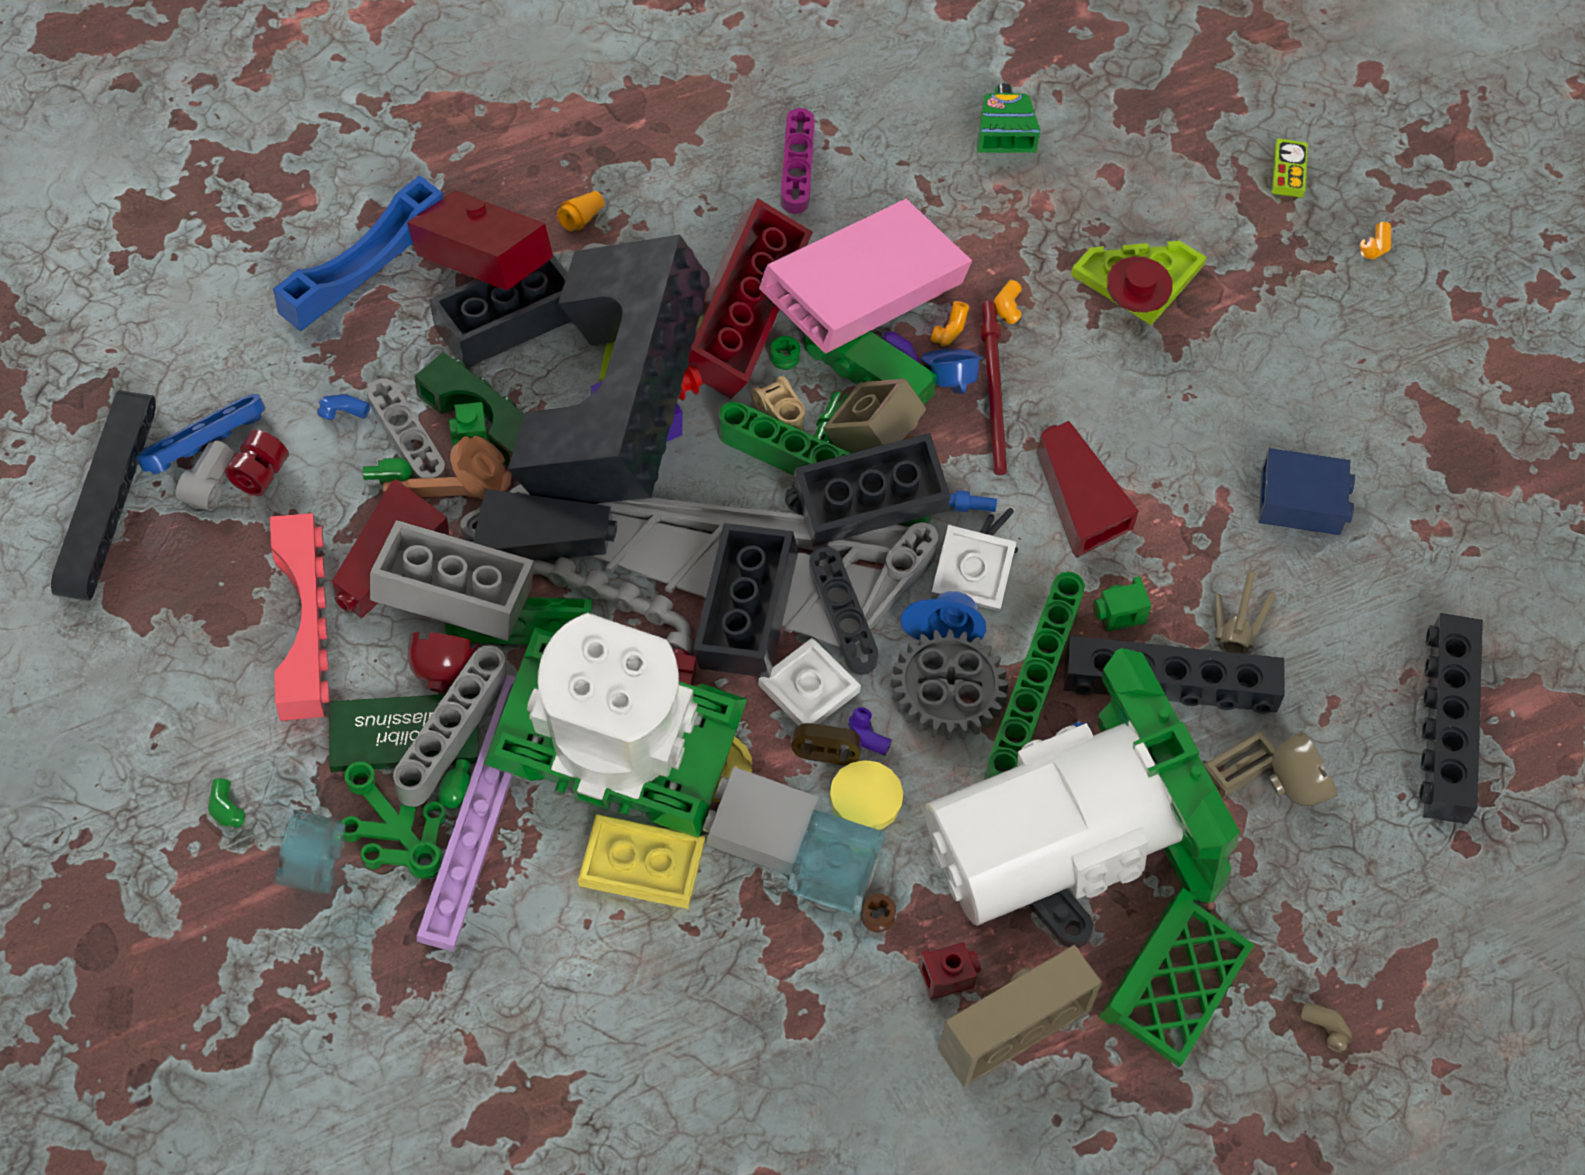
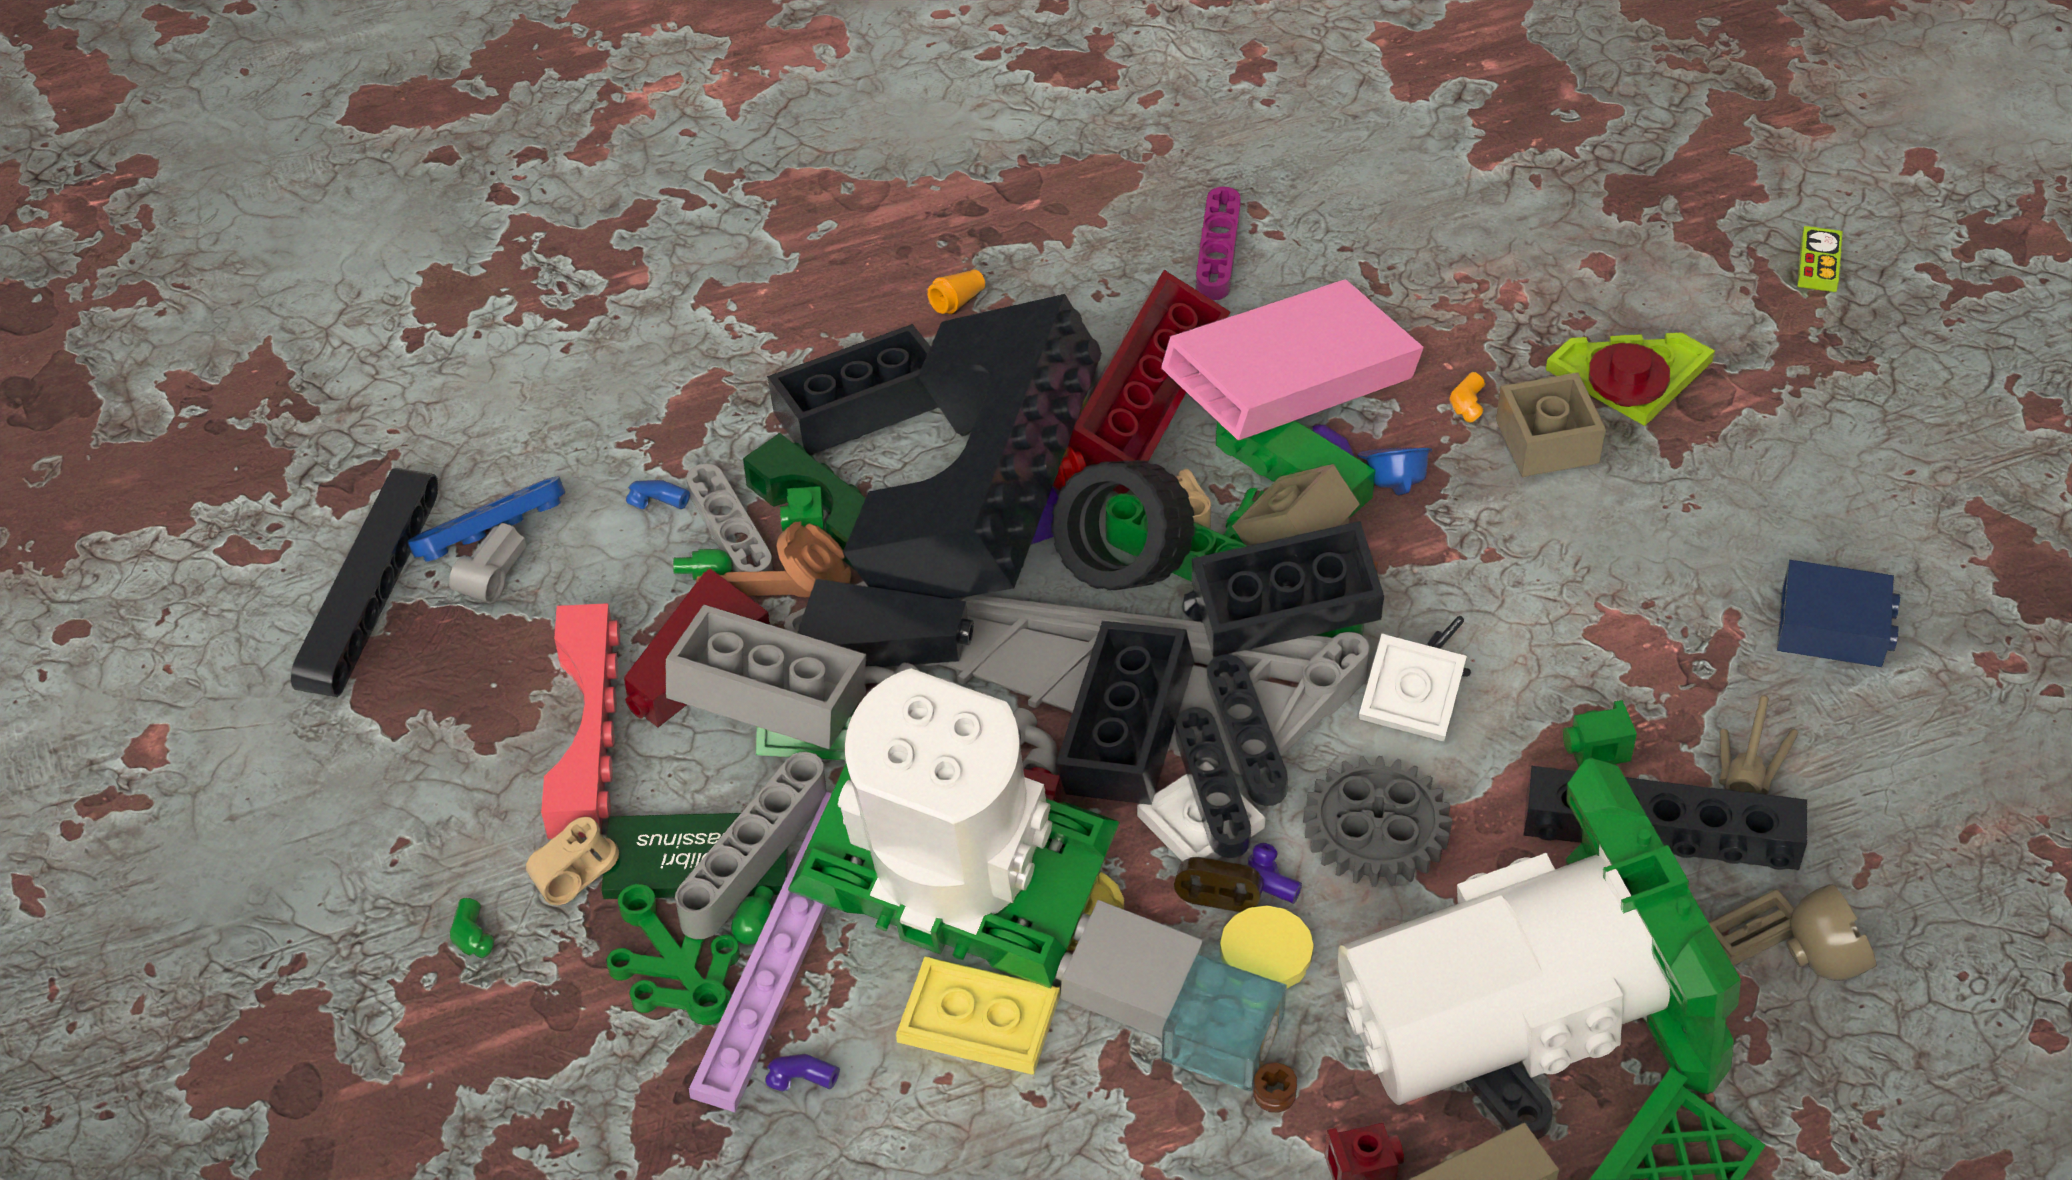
camera: 10 degrees right, 10 degrees down
dark red wheel [224,430,289,496] -> none
blue arch [273,175,443,332] -> none
clear light blue brick [274,810,346,895] -> none
dark red brick [407,190,554,290] -> none
dark red cylinder [407,632,482,693] -> none
green bush [770,336,800,370] -> none
blue piece [900,591,986,642] -> none
light orange arm [930,301,969,347] -> none
blue bar [948,490,997,512] -> none
green torso [977,83,1040,153] -> none
dark red bar [980,301,1007,476] -> none
green beam [984,571,1085,780] -> none
dark red slope [1037,421,1139,558] -> none
light orange arm [1359,222,1392,260] -> none
black brick [1419,613,1483,824] -> none
none -> tan piece [526,817,619,905]
none -> dark purple arm [765,1054,840,1092]
none -> black tyre [1051,460,1195,591]
none -> black beam [1175,707,1251,858]
none -> dark tan brick [1496,372,1606,477]

